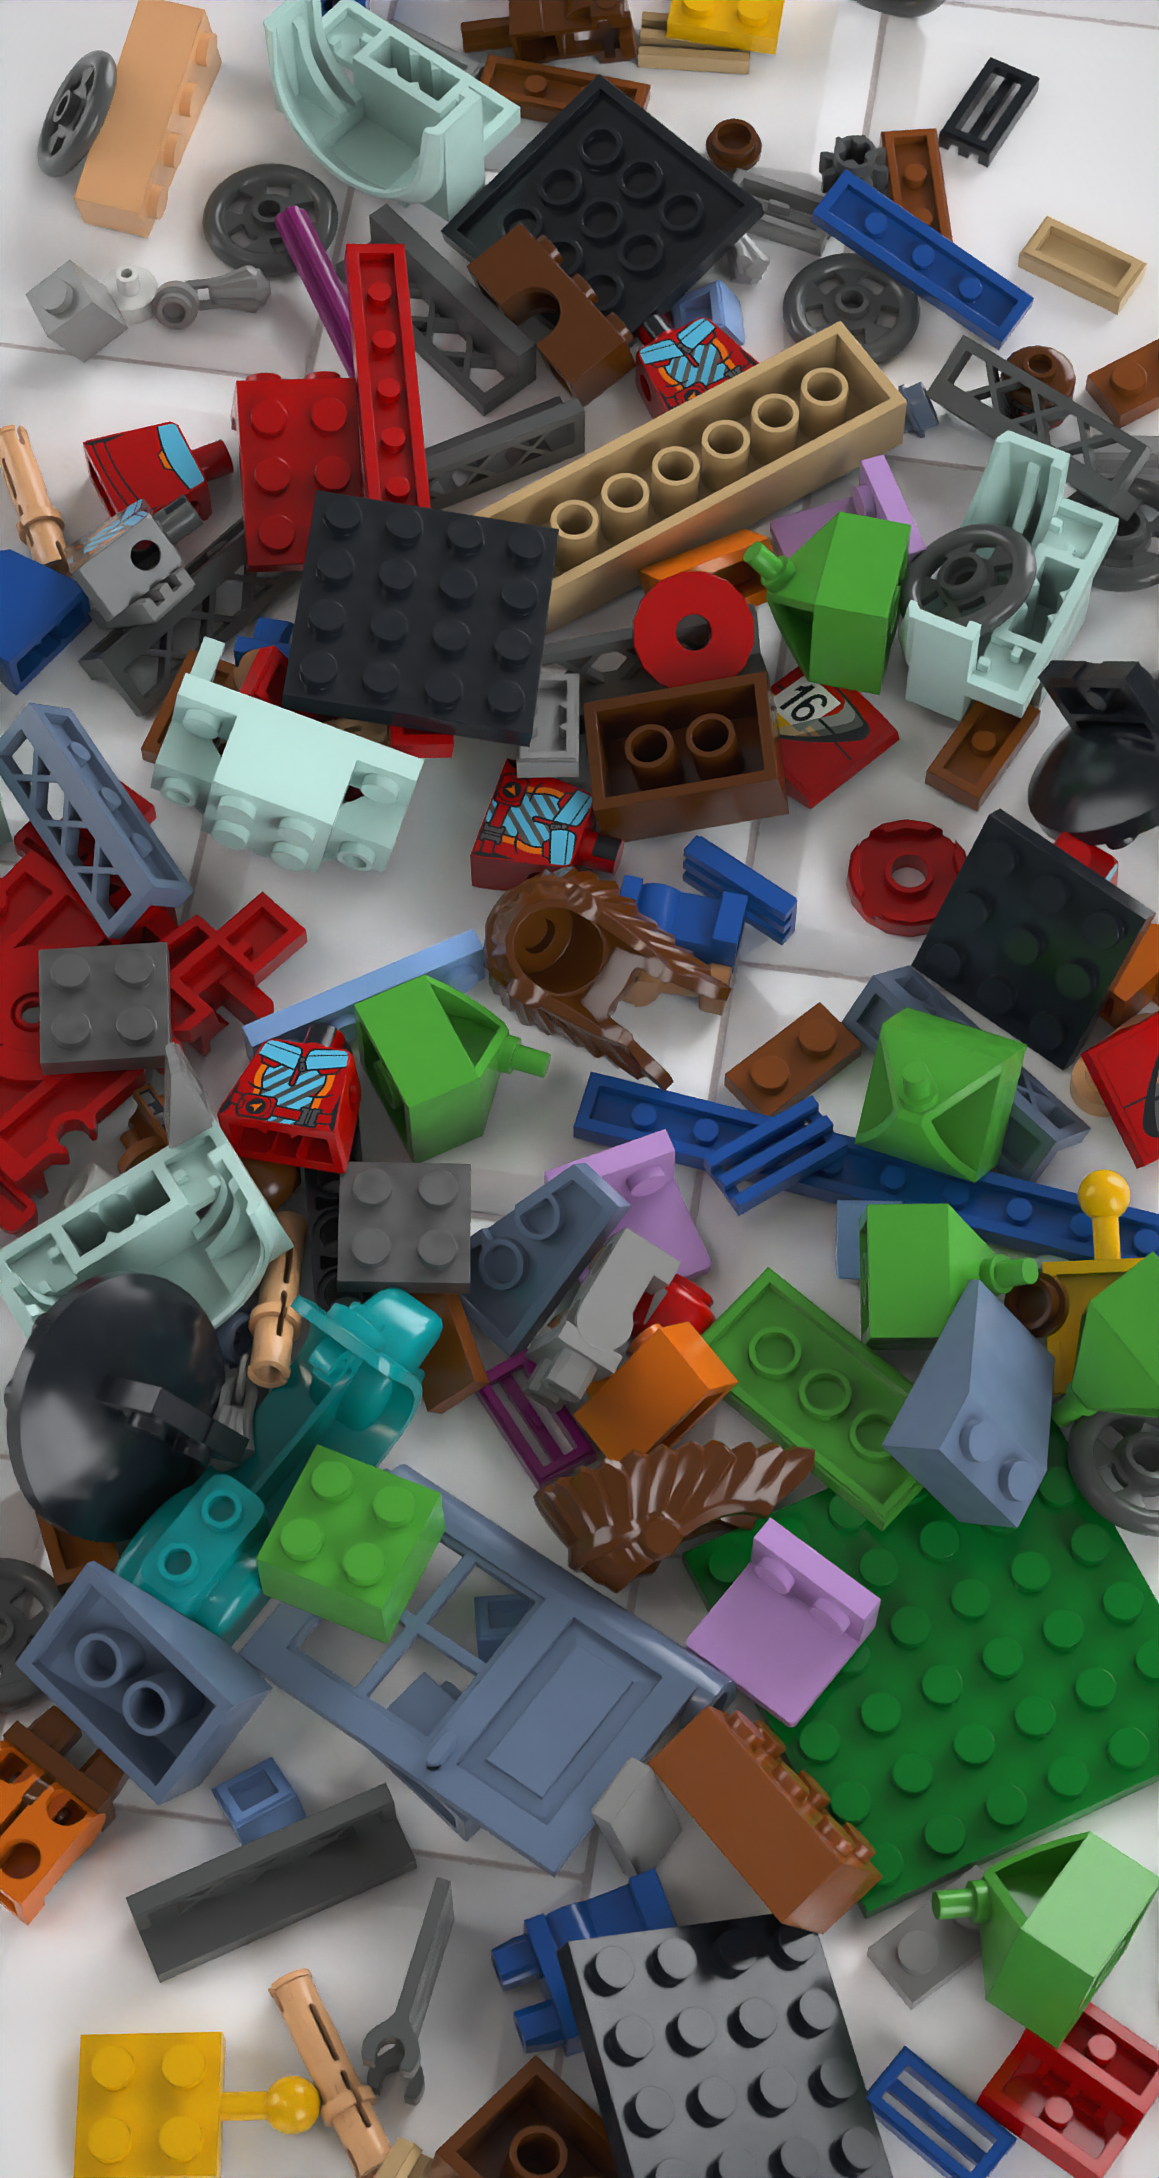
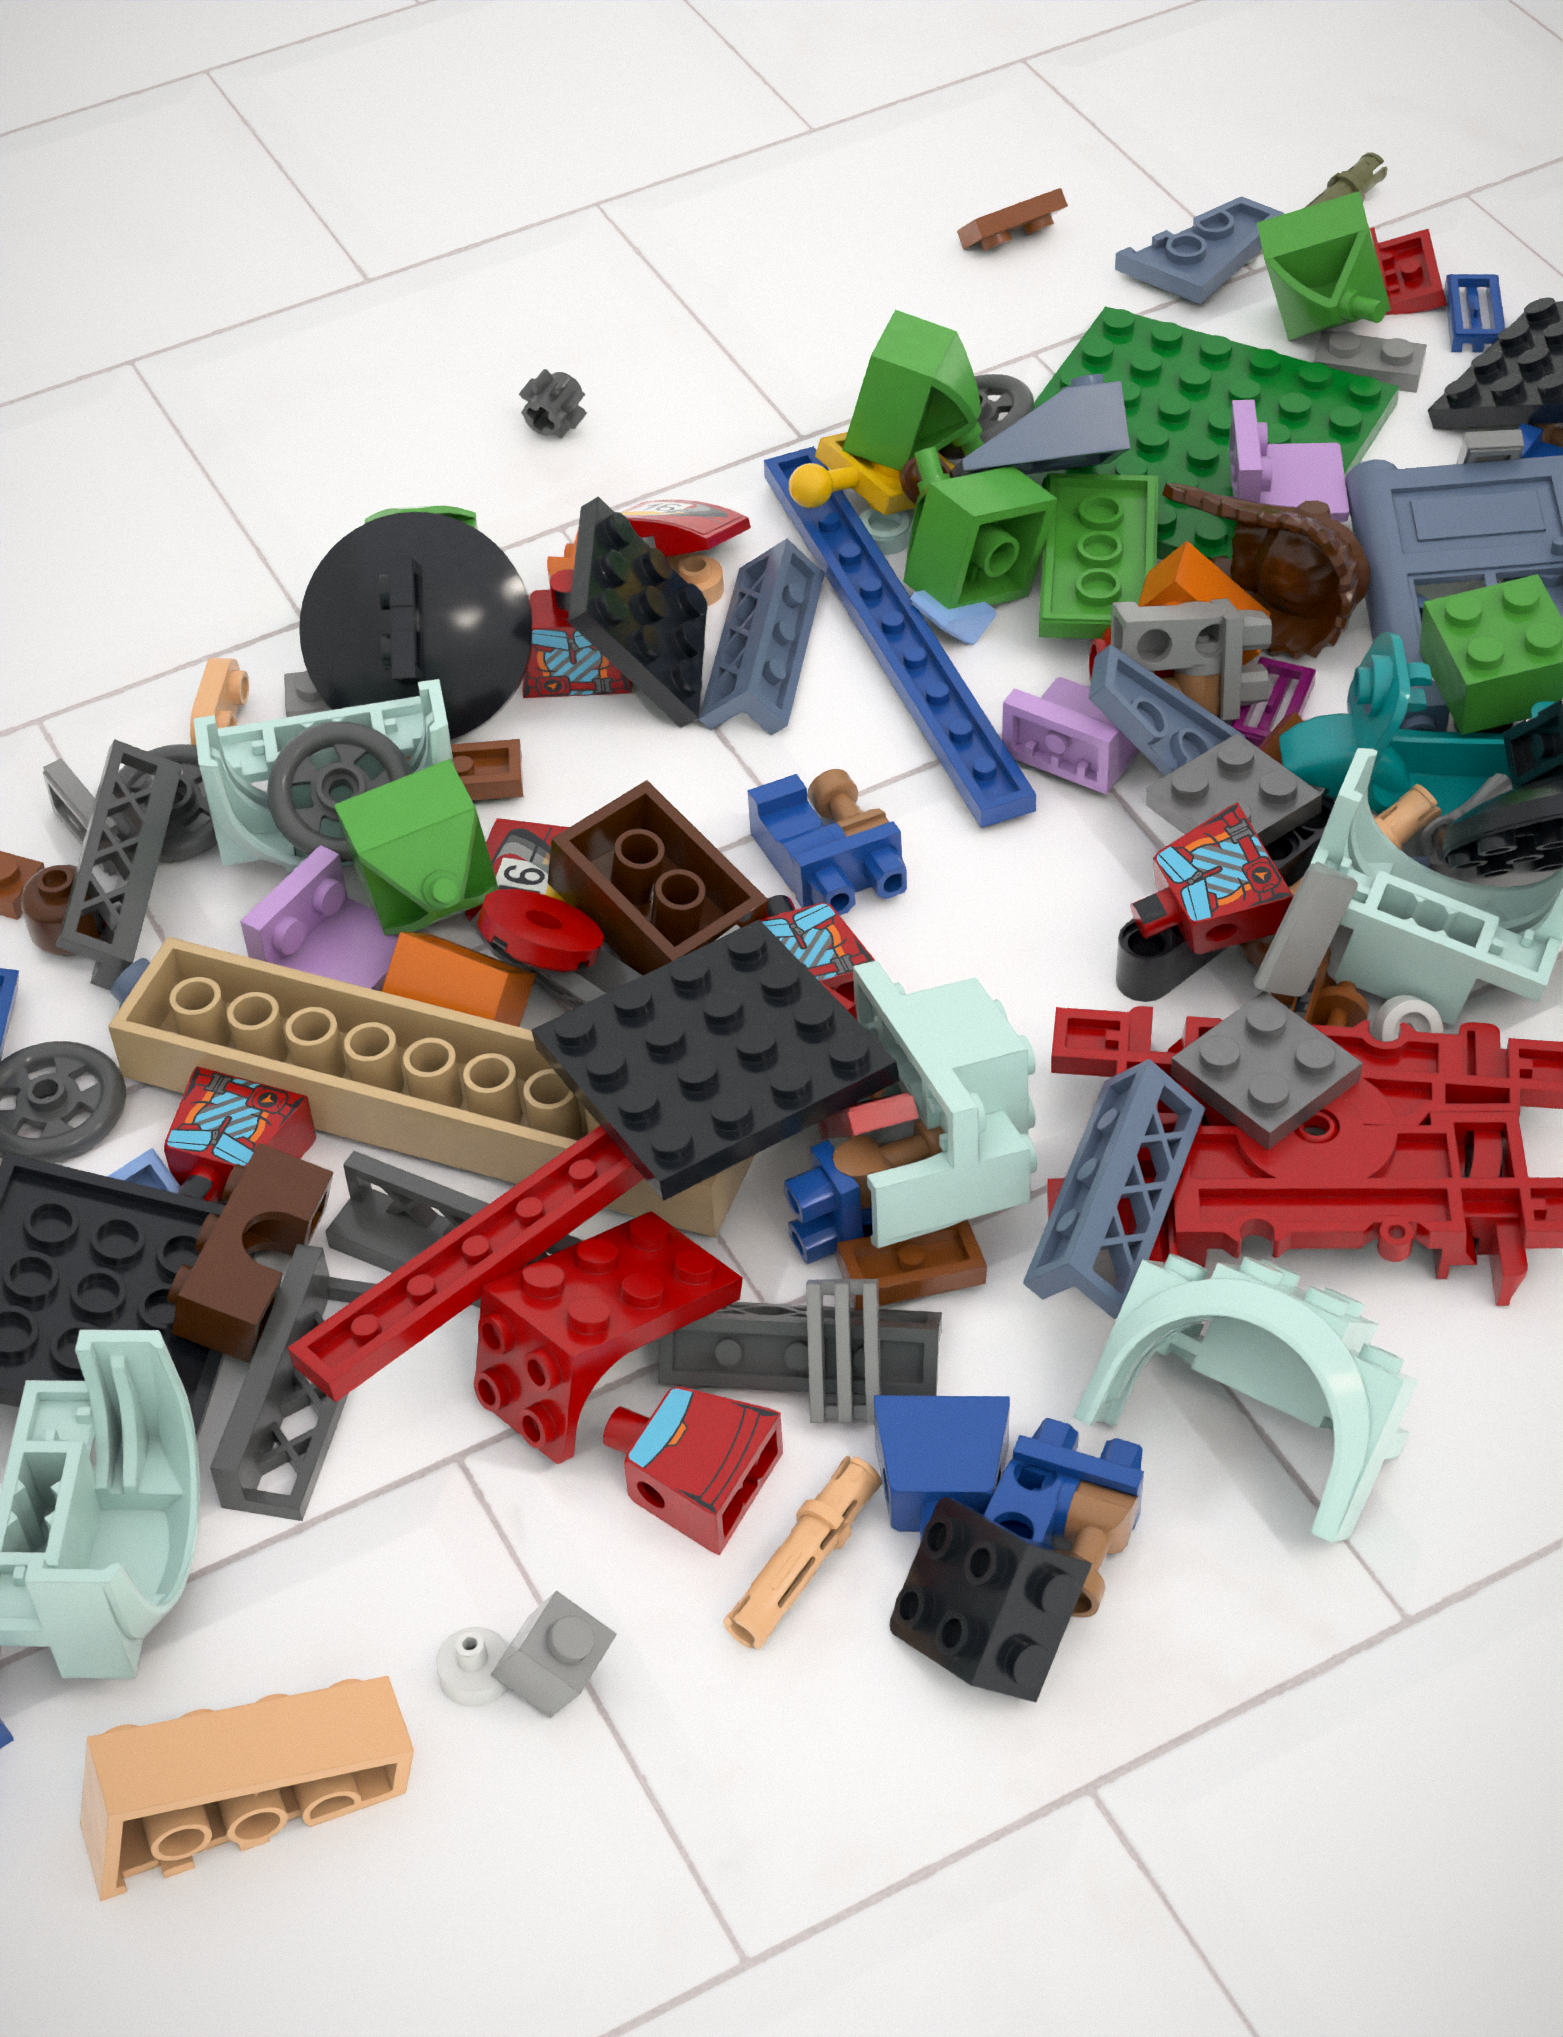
camera: 125 degrees left, 15 degrees down
dark grey plate [37,50,117,178] -> none
torso [64,494,204,622] -> none
light grey piece [152,265,271,329] -> none
dark grey plate [202,163,338,277] -> none
light blue plate [242,929,485,1062] -> none
magenta axle [275,205,355,378] -> none
bright green piece [354,974,551,1163] -> none
reddish brown piece [483,866,732,1091] -> none
dark orange brick [647,1705,883,1934] -> none
blue tile [682,835,798,946] -> none
blue tile [703,1095,848,1216] -> none
dark orange plate [724,1002,862,1117] -> none
red tile [846,819,967,937] -> none
bright green piece [854,1007,1027,1183] -> none

